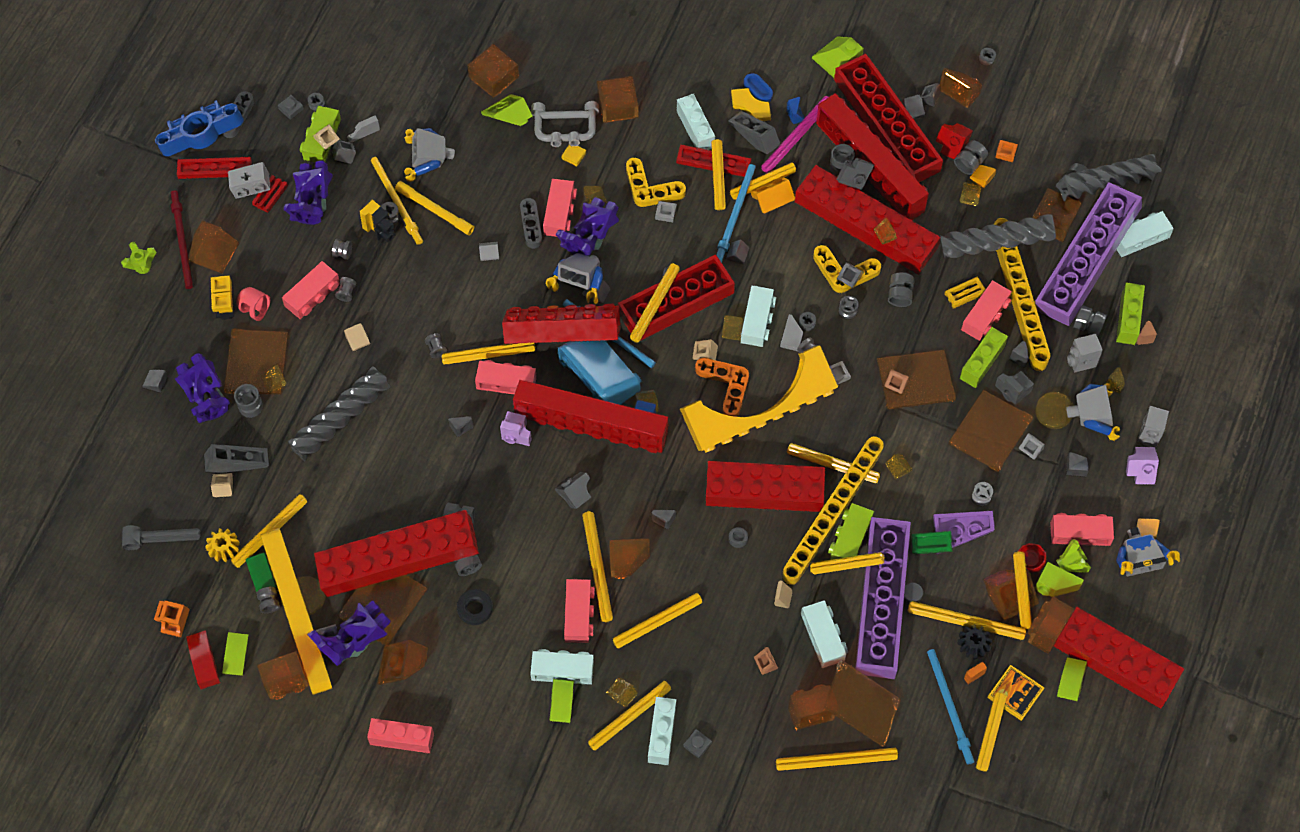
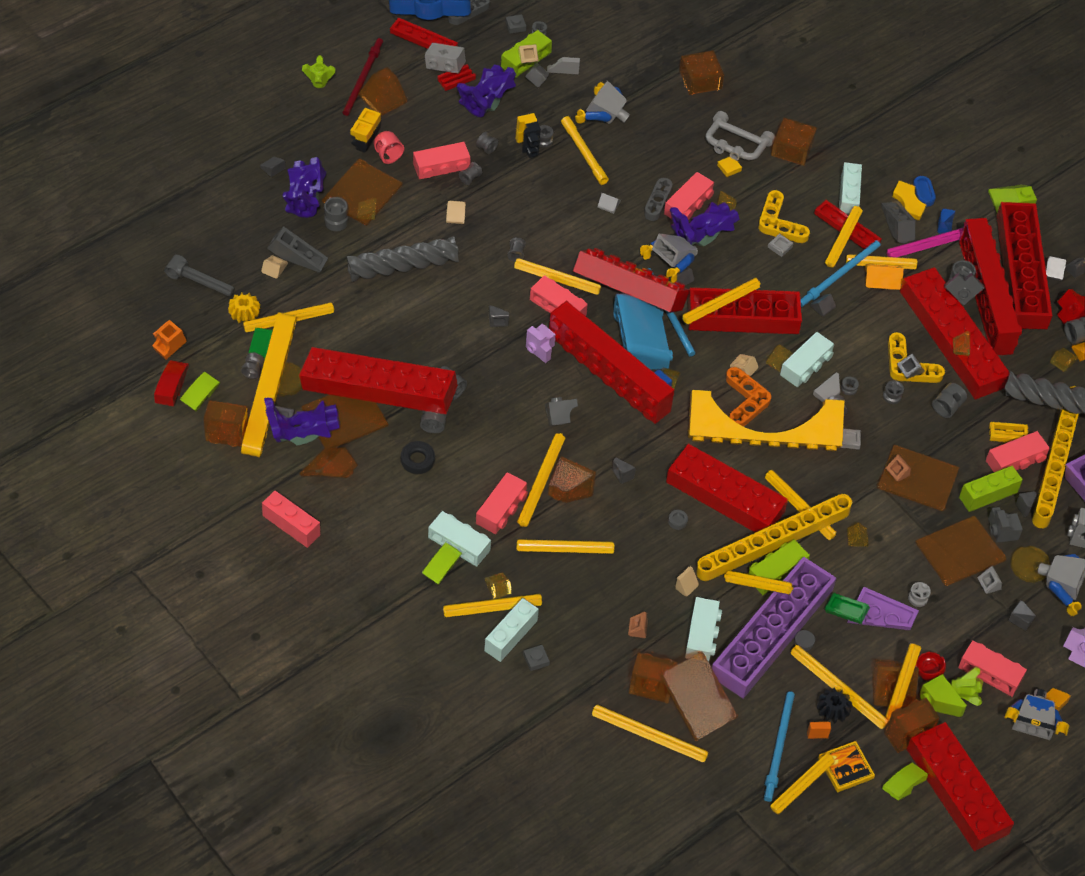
camera: 25 degrees right, 10 degrees down
yellow bar [371,157,423,245] -> none
lime slope [481,94,533,126] -> none

